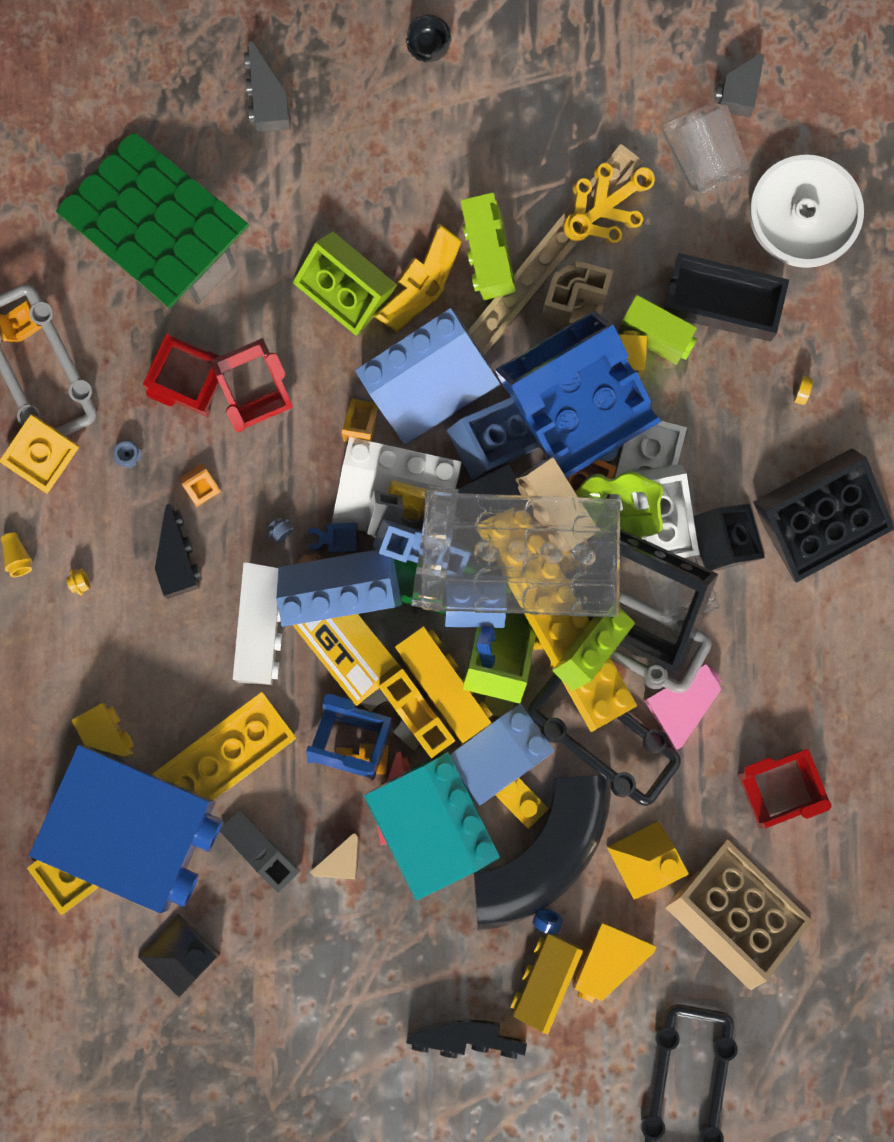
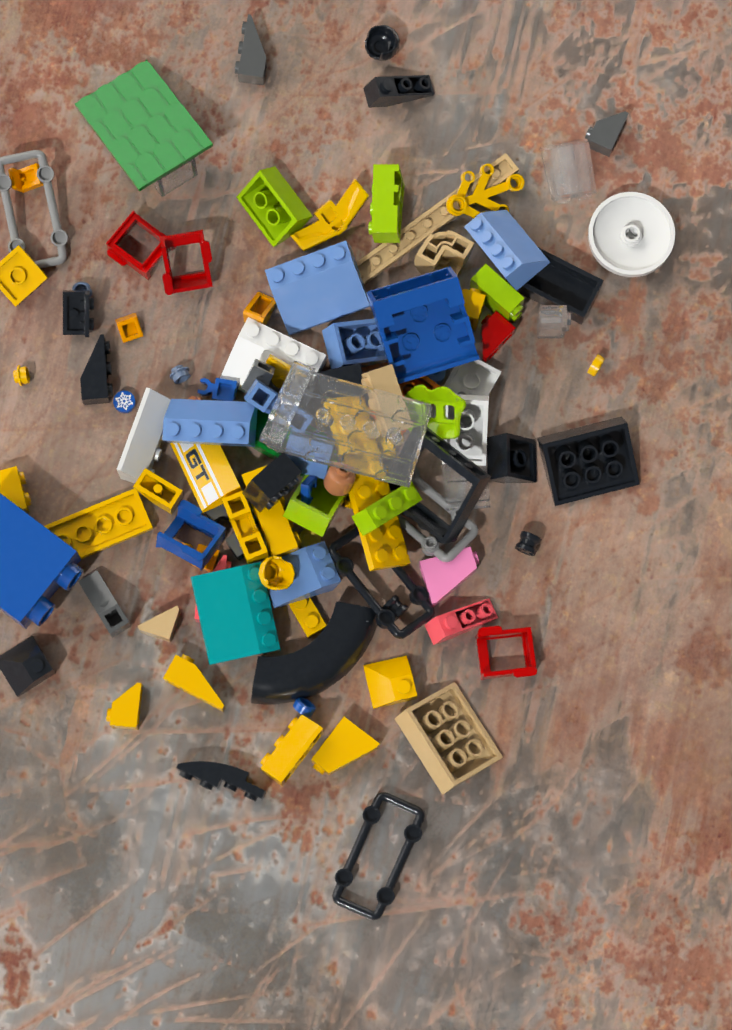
camera: 15 degrees right, 5 degrees down
none -> black bracket [63,290,94,337]
none -> yellow slope [106,682,143,730]
none -> blue tile [113,391,136,414]
none -> yellow slope [133,468,183,515]
none -> yellow slope [163,654,225,712]
none -> black brick [242,452,302,512]
none -> yellow hair [258,556,295,590]
none -> nougat head [323,463,356,496]
none -> black slope [363,75,434,108]
none -> black wheel [382,595,409,621]
none -> coral slope [425,598,498,645]
none -> medium blue slope [464,210,550,291]
none -> red slope [481,311,516,363]
none -> black wheel [515,531,542,556]
none -> clear brick [537,305,571,339]

